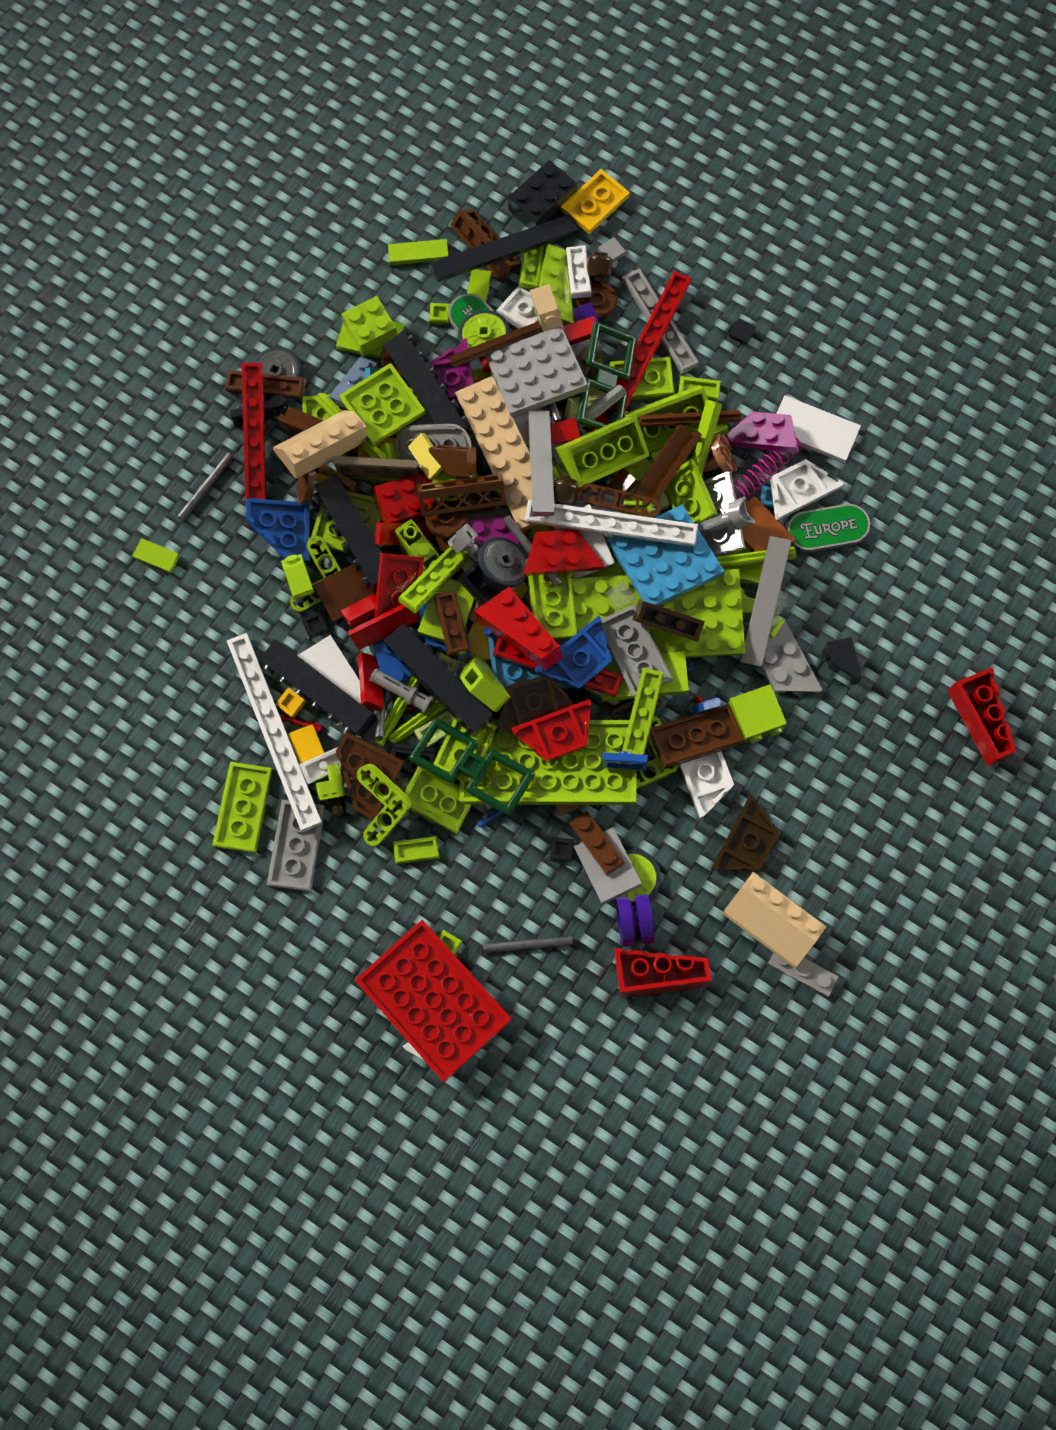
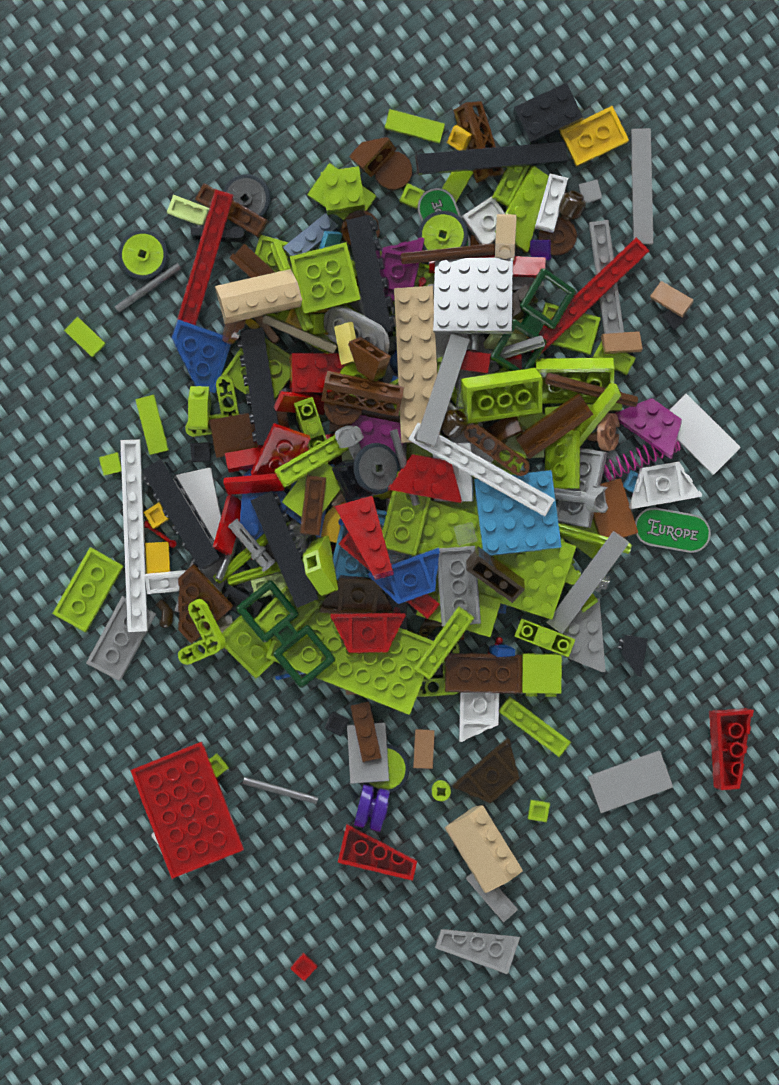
camera: 10 degrees right, 15 degrees up
lime piece [316,763,345,800] -> none
lime tile [393,836,440,865] -> none
blue plate [603,751,648,771] -> none
none -> lime tile [99,452,122,476]
none -> lime wheel [118,230,168,280]
none -> lime tile [135,395,169,455]
none -> yellowish green plate [167,195,209,225]
none -> red plate [290,953,317,981]
none -> reddish brown slope [349,137,397,177]
none -> reddish brown tile [375,151,412,191]
none -> medium nougat tile [413,729,435,769]
none -> lime wheel [432,780,451,801]
none -> light grey wing [435,929,520,974]
none -> yellow tile [447,125,472,151]
none -> lime tile [499,696,571,758]
none -> lime slope [514,618,576,657]
none -> lime tile [528,800,550,822]
none -> light grey tile [587,751,673,813]
none -> medium nougat tile [601,332,643,354]
none -> light grey tile [631,128,653,245]
none -> medium nougat tile [650,281,694,318]

